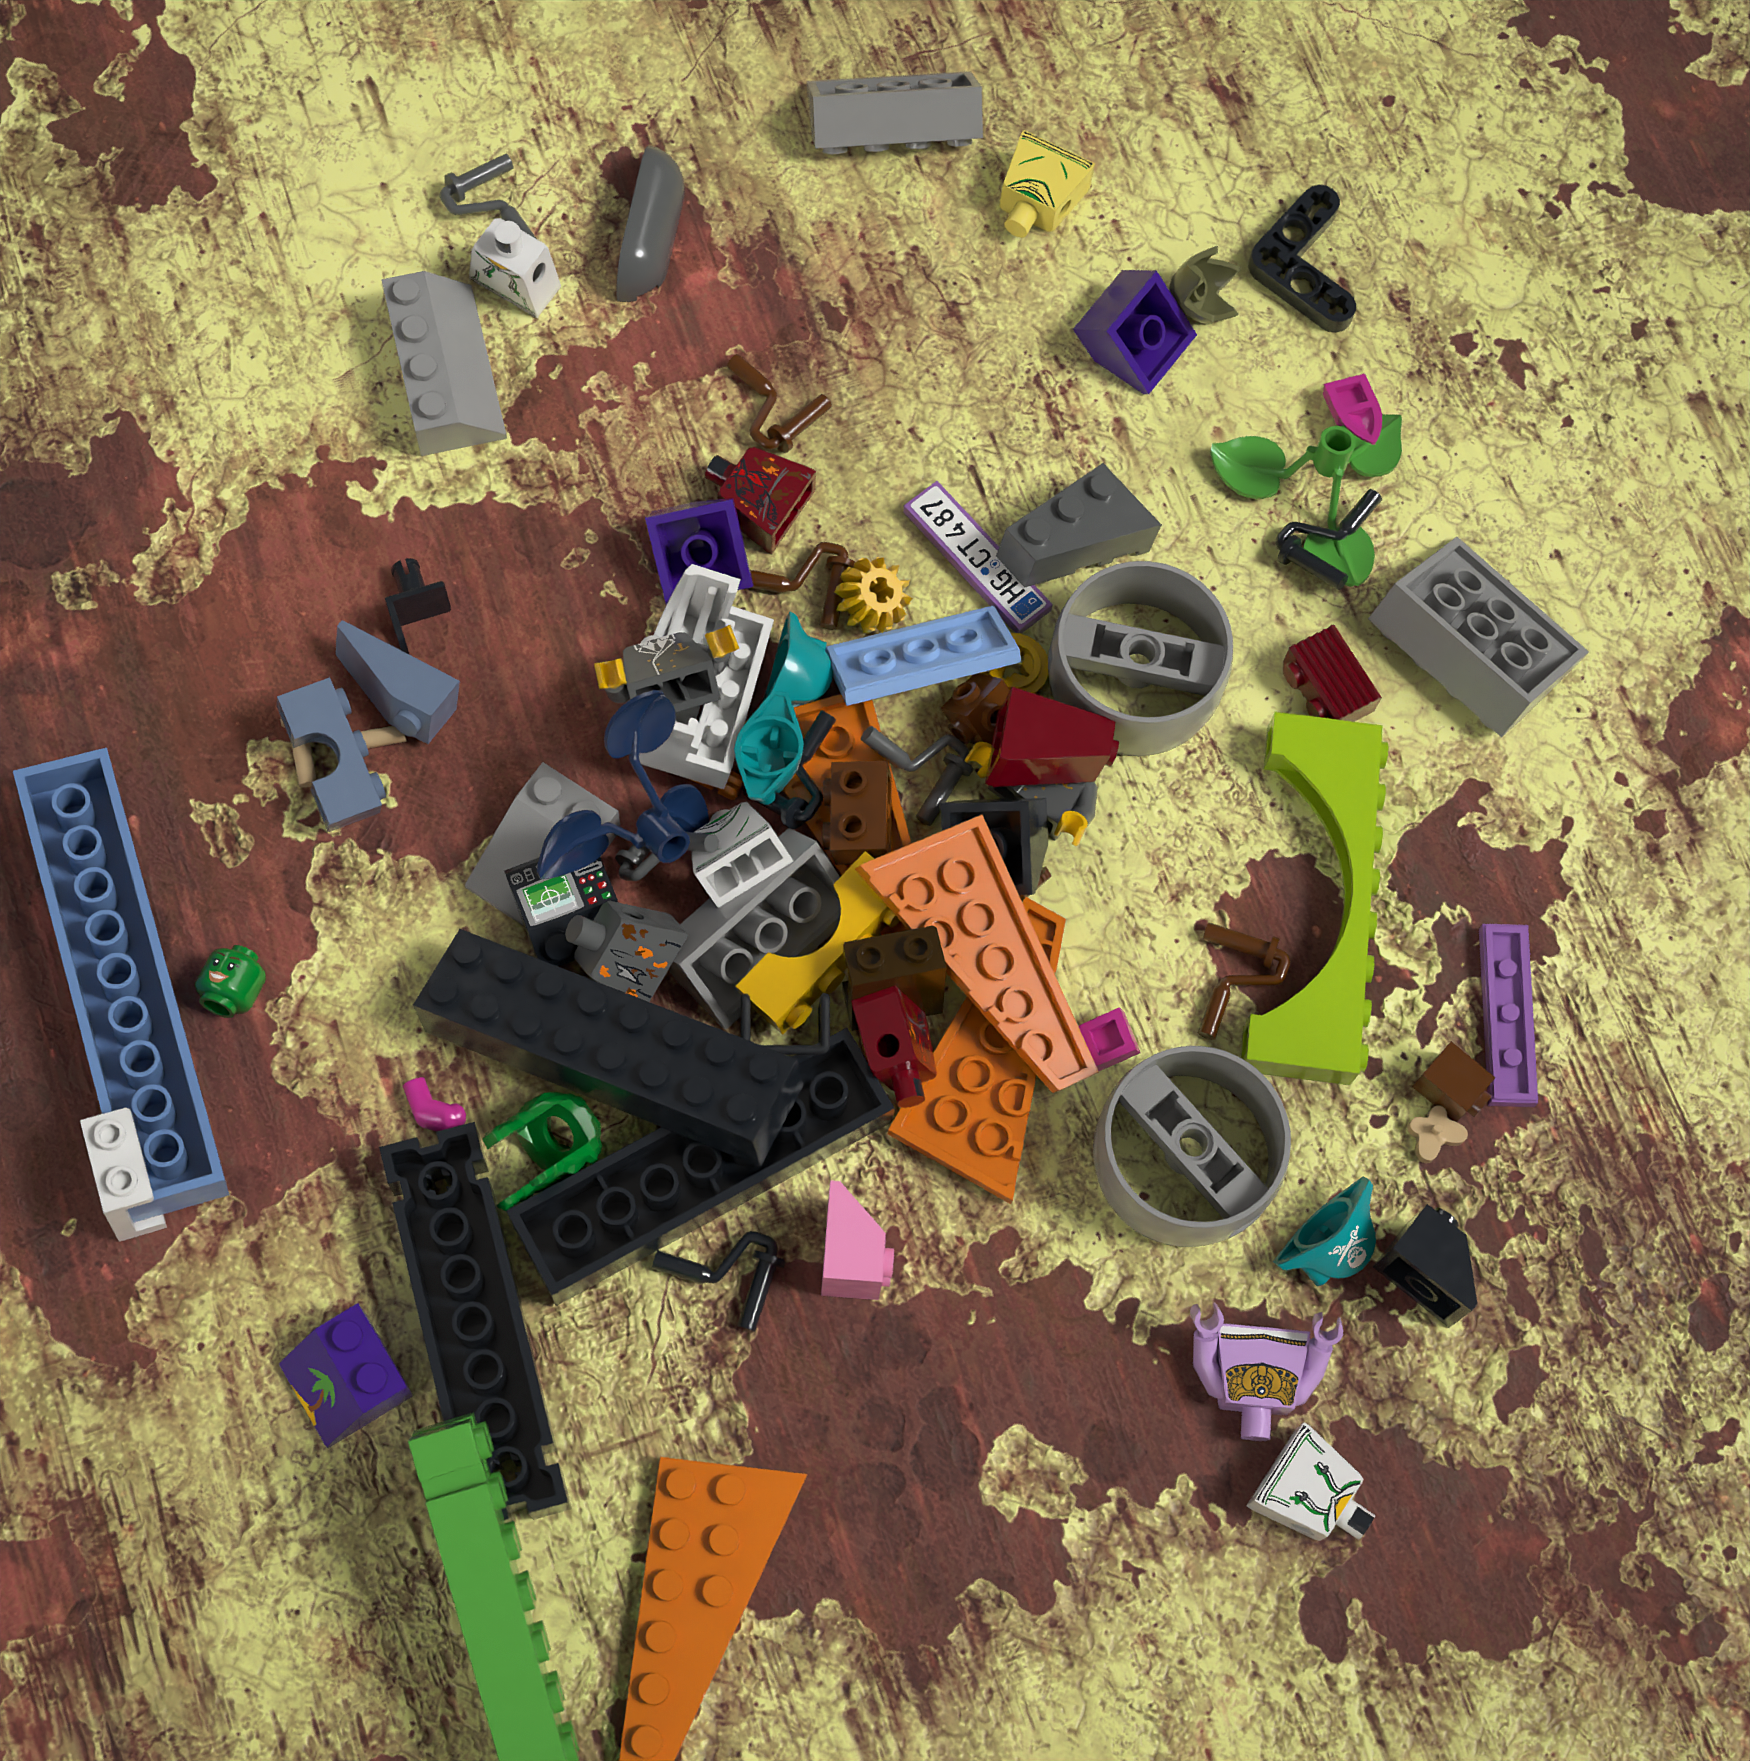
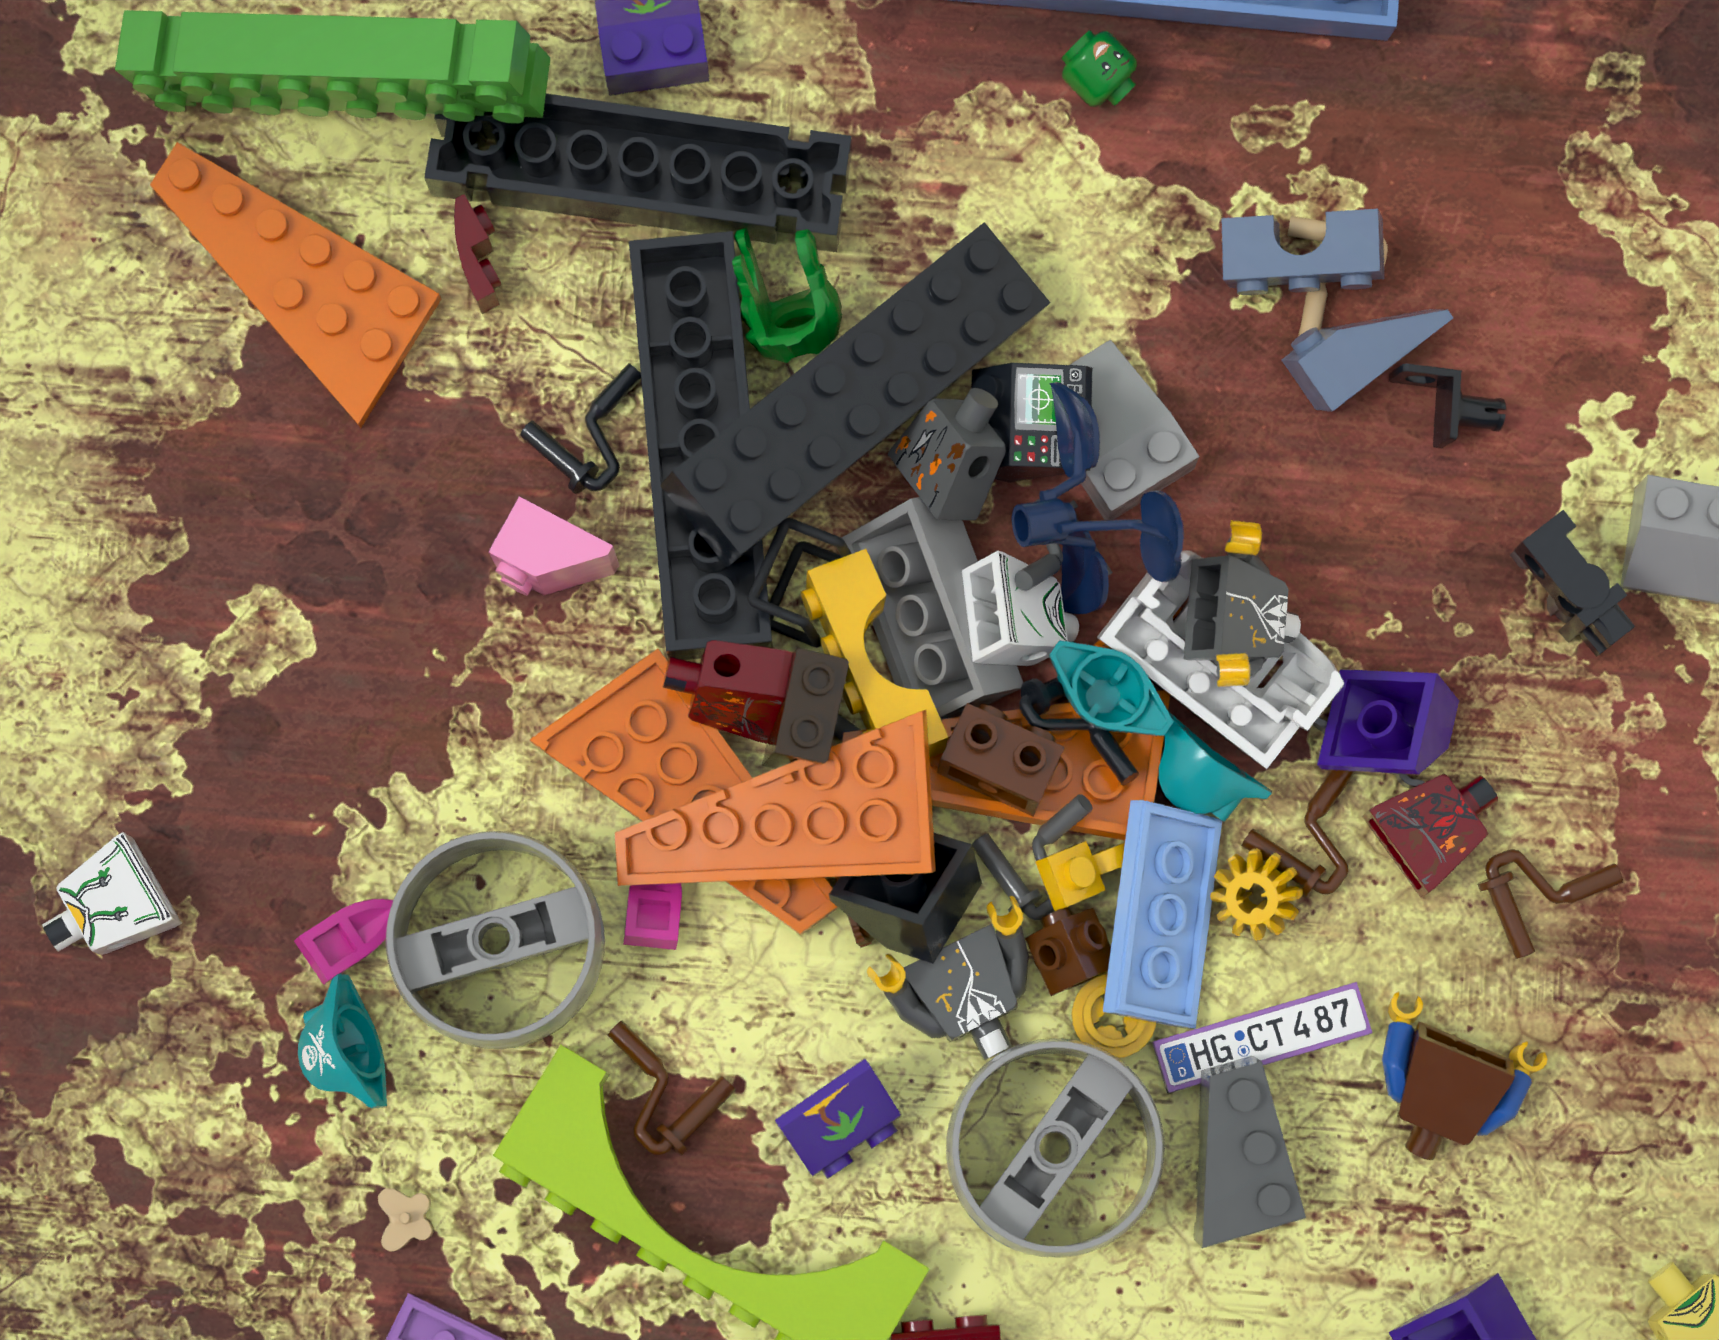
camera: 120 degrees right, 10 degrees up
dark pink arm [403,1077,466,1132] -> none
dark red slope [985,687,1119,787] -> none
lavender torso [1190,1302,1343,1441] -> none
black slope [1373,1204,1478,1328] -> none
reddish brown brick [1412,1041,1495,1122] -> none
none -> dark pink plate [294,899,393,985]
none -> dark red slope [454,194,502,314]
none -> dark purple slope [775,1059,901,1179]
none -> yellow plate [1035,841,1125,911]
none -> reddish brown torso [1382,992,1548,1160]
none -> black hips [1510,510,1635,657]

